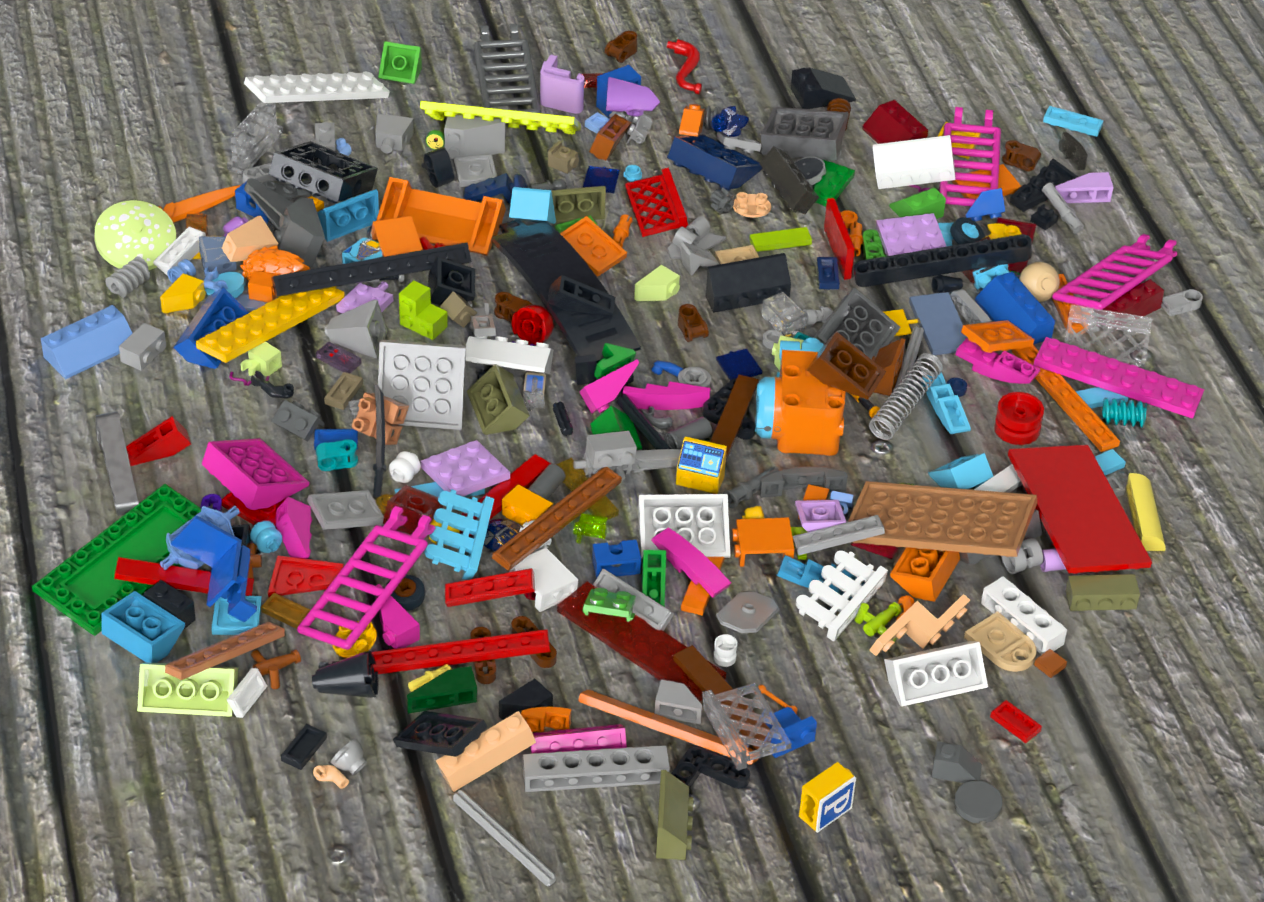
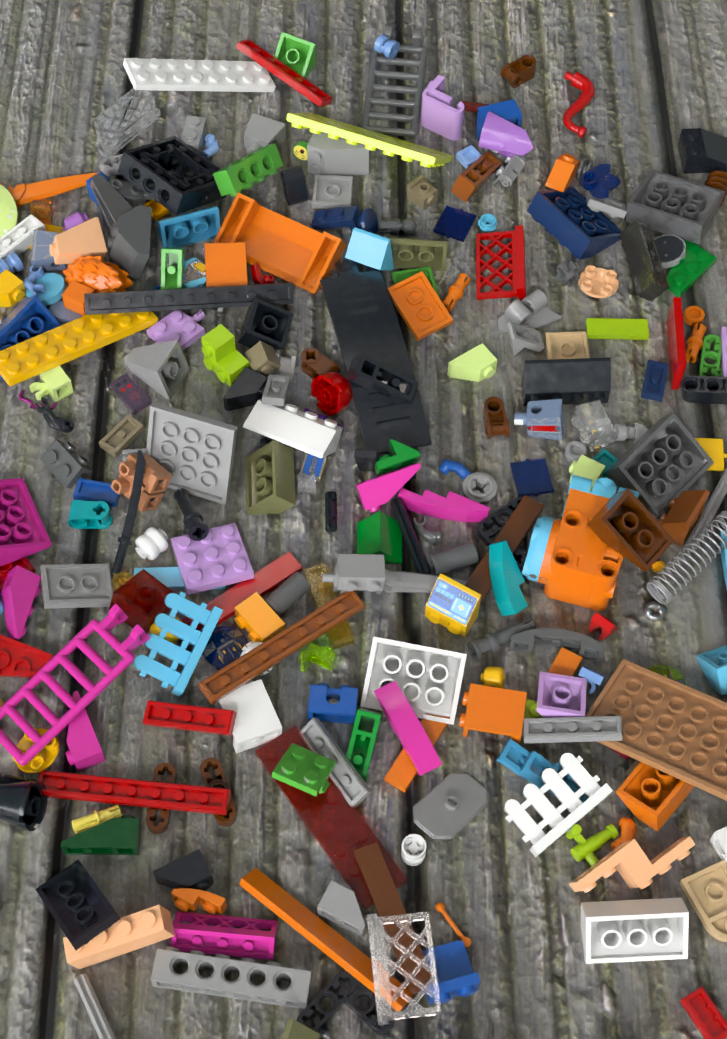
camera: 15 degrees right, 15 degrees up
black wheel [386,575,425,611] -> none
none -> bright green slope [161,247,186,289]
none -> black pin [174,488,209,541]
none -> bright green brick [213,143,283,197]
none -> black slope [223,367,267,411]
none -> red tile [236,39,333,107]
none -> medium blue wheel [374,34,400,59]
none -> teal slope [489,540,528,616]
none -> sand blue torso [514,399,564,440]
none -> red tile [588,612,618,641]

